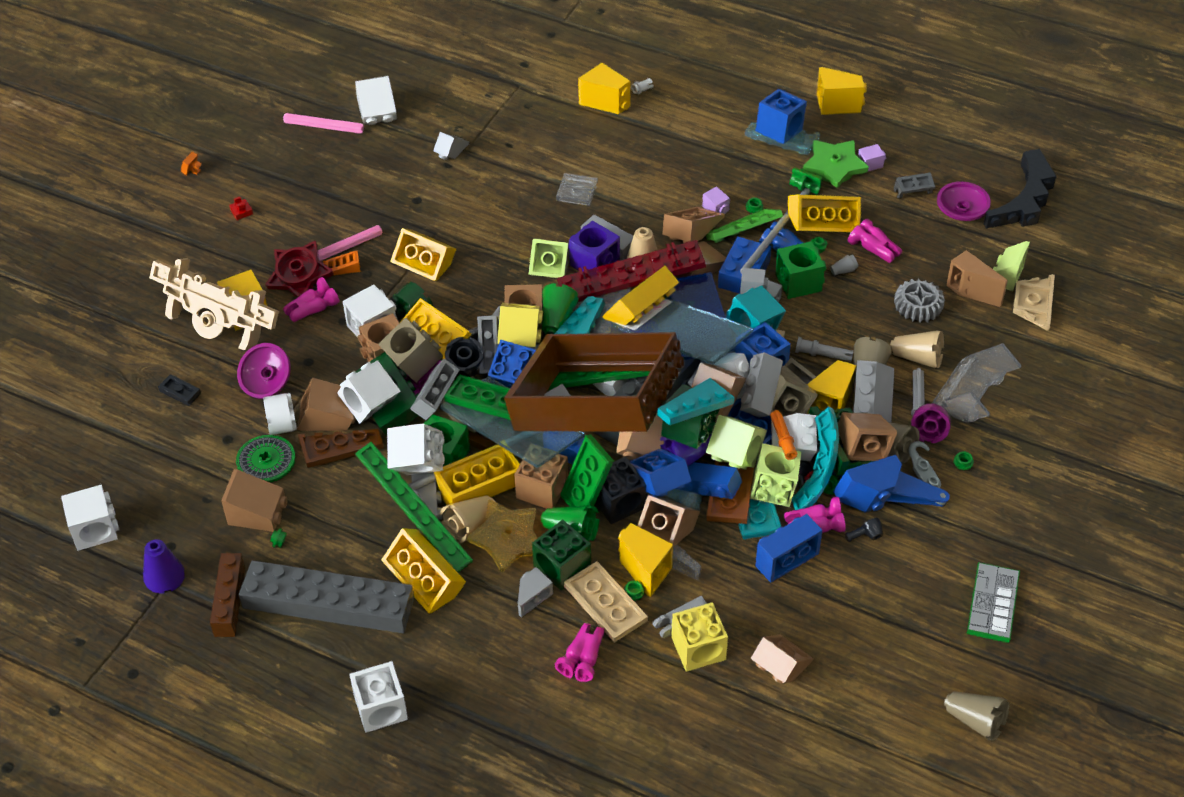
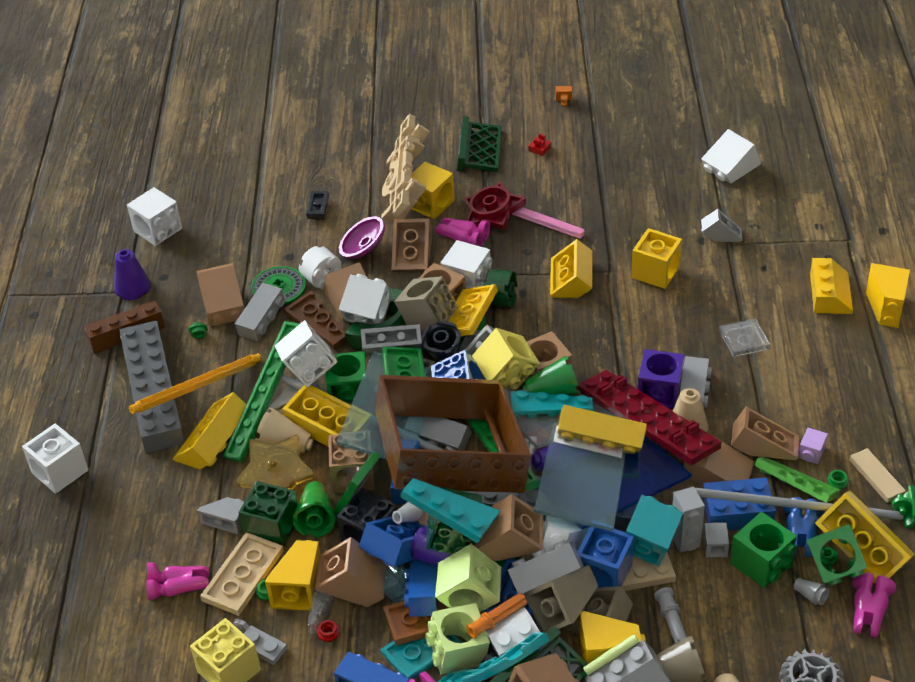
camera: 65 degrees right, 5 degrees down
bright pink axle [283,113,364,134] -> none
orange slope [323,251,360,275] -> none
yellowish green slope [529,239,569,278] -> none
none -> light orange piece [129,353,262,414]
none -> light grey brick [235,283,285,341]
none -> red plate [317,620,340,642]
none -> medium nougat slope [391,218,432,271]
none -> white cone [392,502,423,524]
none -> dark green fence [456,116,502,172]
none -> yellowish green piece [583,634,639,676]
none -> yellow brick [631,228,682,289]
none -> green brick [806,524,867,586]
none -> yellow slope [810,258,853,314]
none -> tan tile [849,448,906,503]

